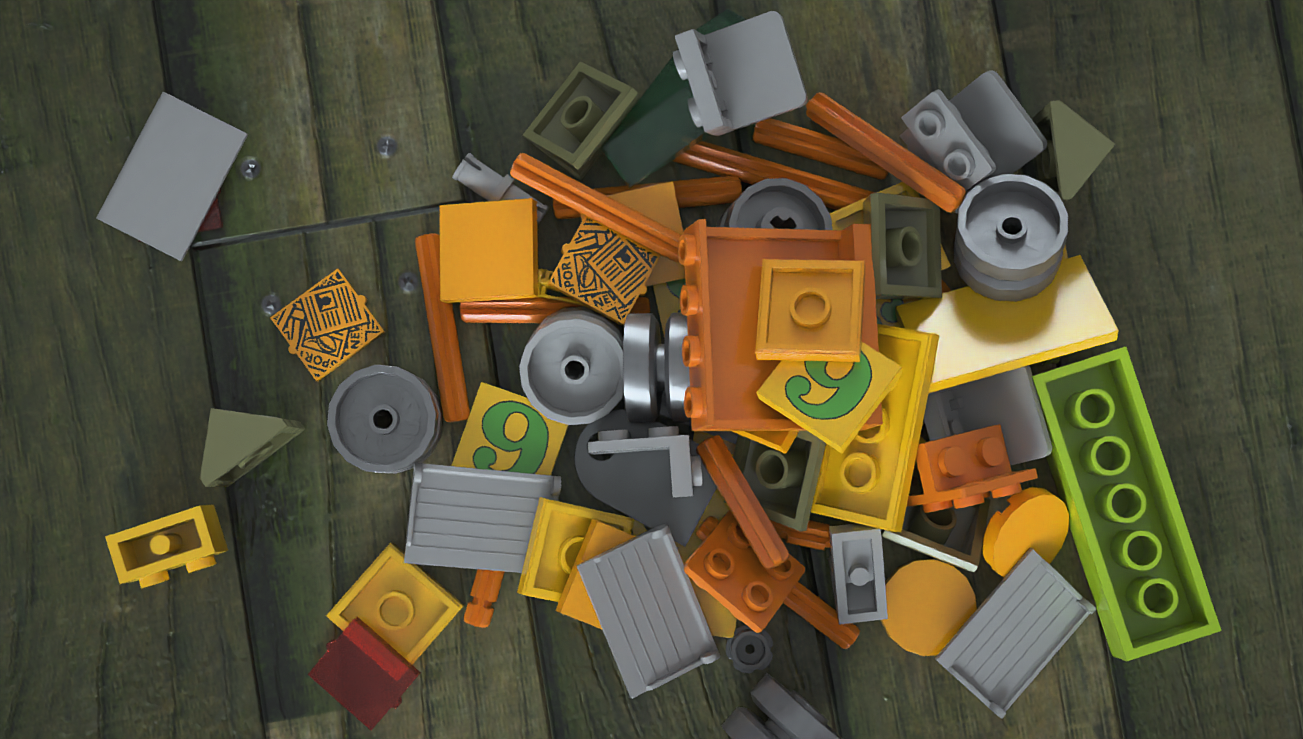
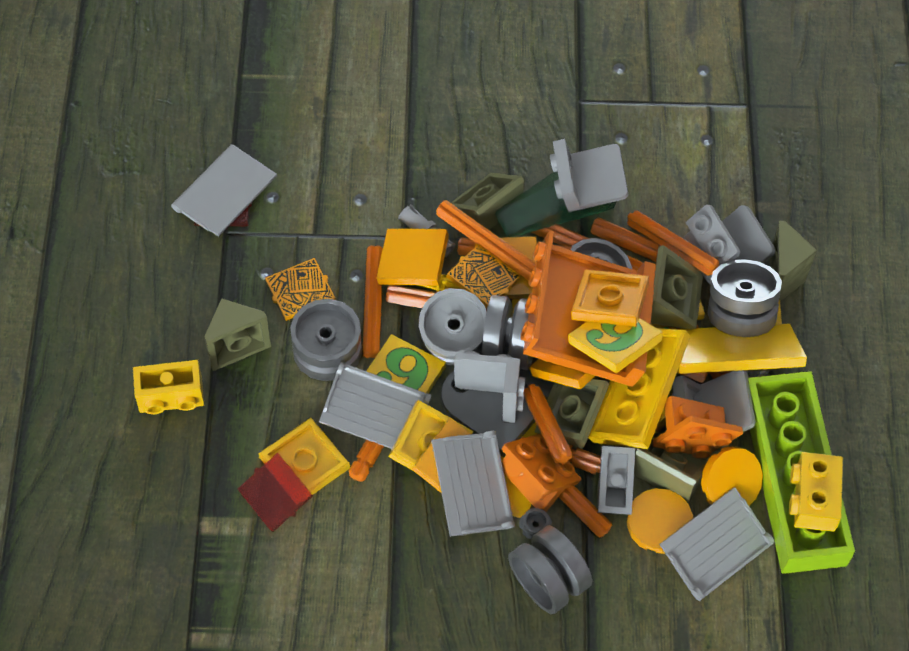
camera: 10 degrees right, 25 degrees down
none -> yellow brick [789,452,843,532]

